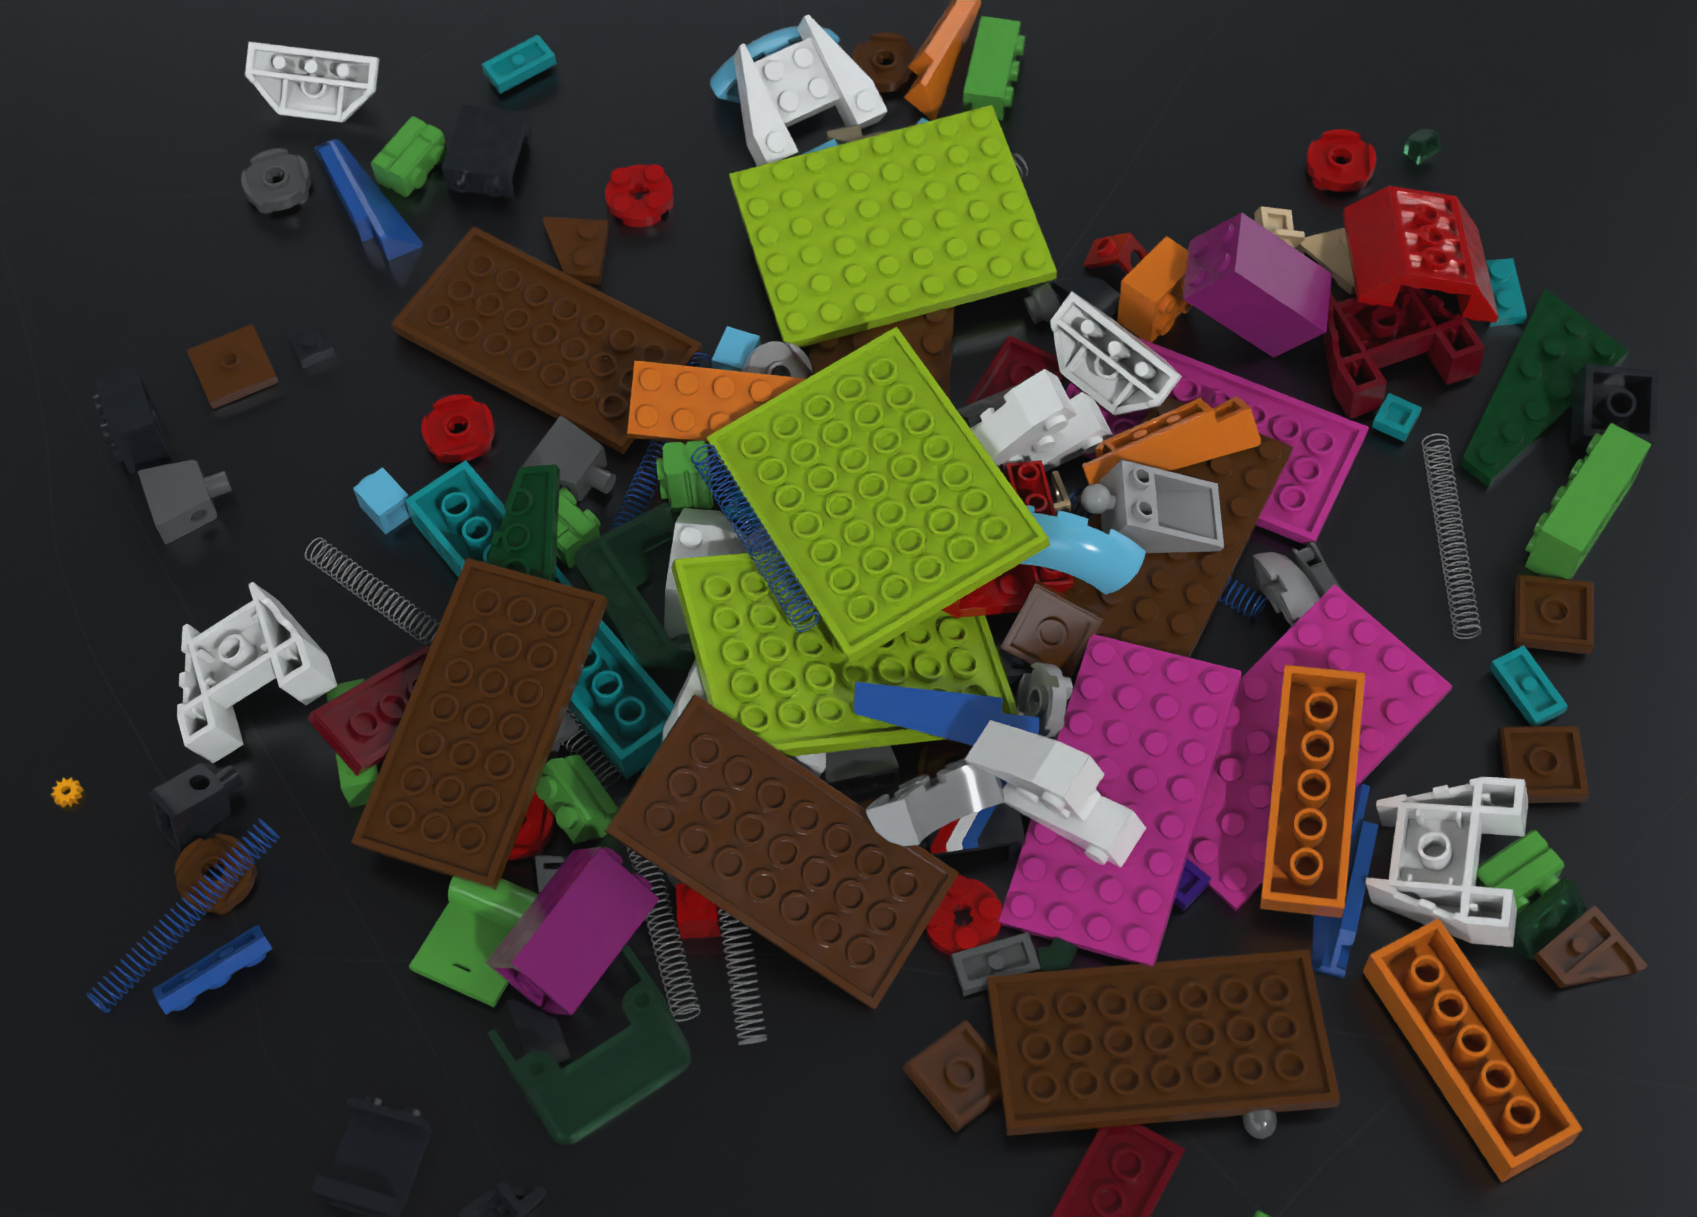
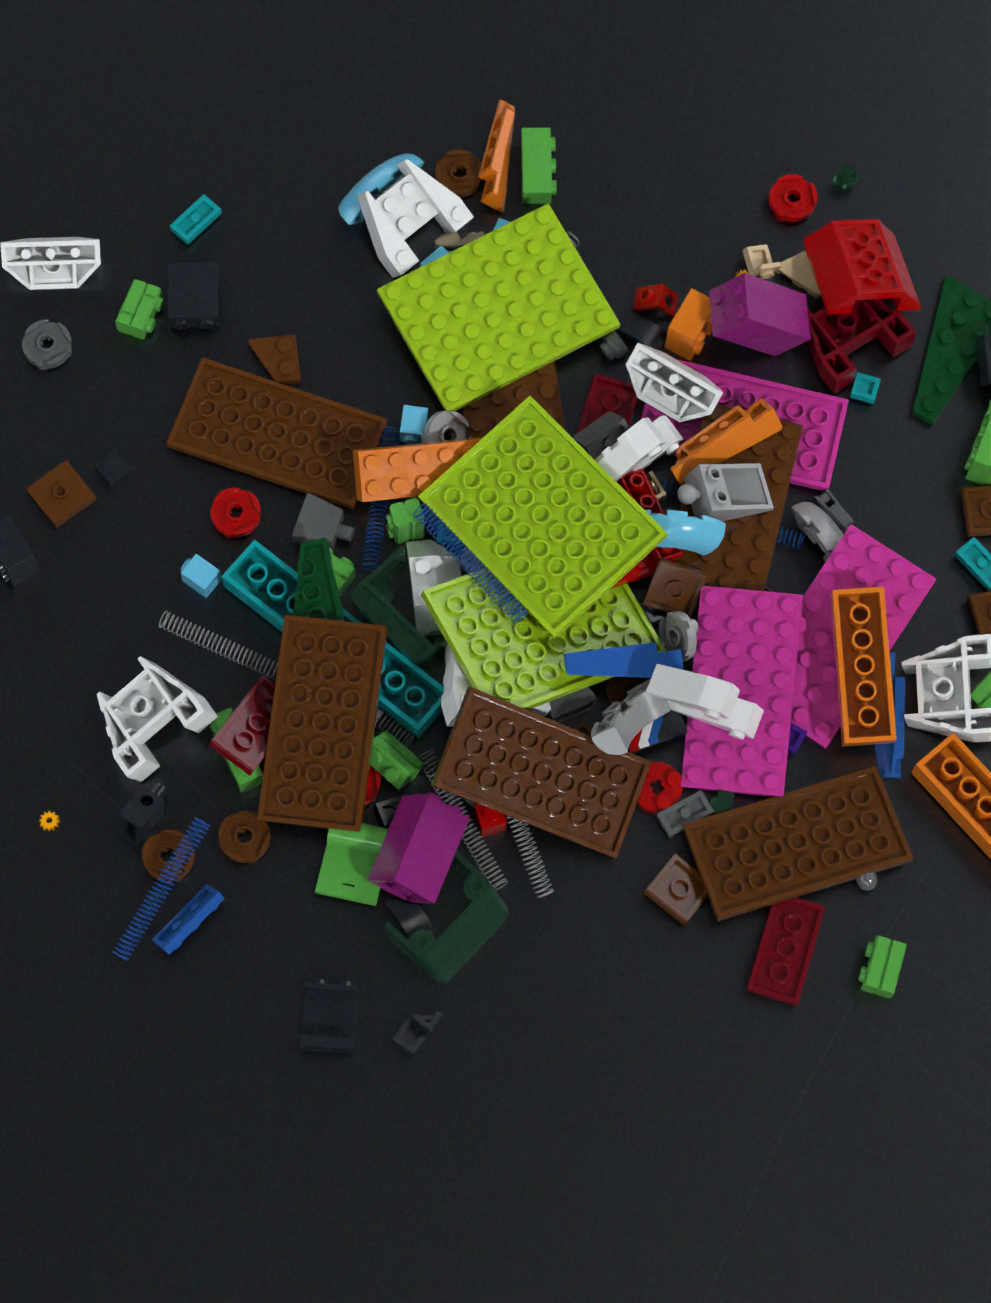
camera: 20 degrees left, 10 degrees up
dark grey torso [138,460,232,544] -> none
blue wedge [314,139,423,261] -> none
red plate [605,164,674,227] -> none
light grey piece [1421,434,1482,639] -> none
teal plate [1485,258,1527,327] -> none
none -> reddish brown plate [218,810,271,863]

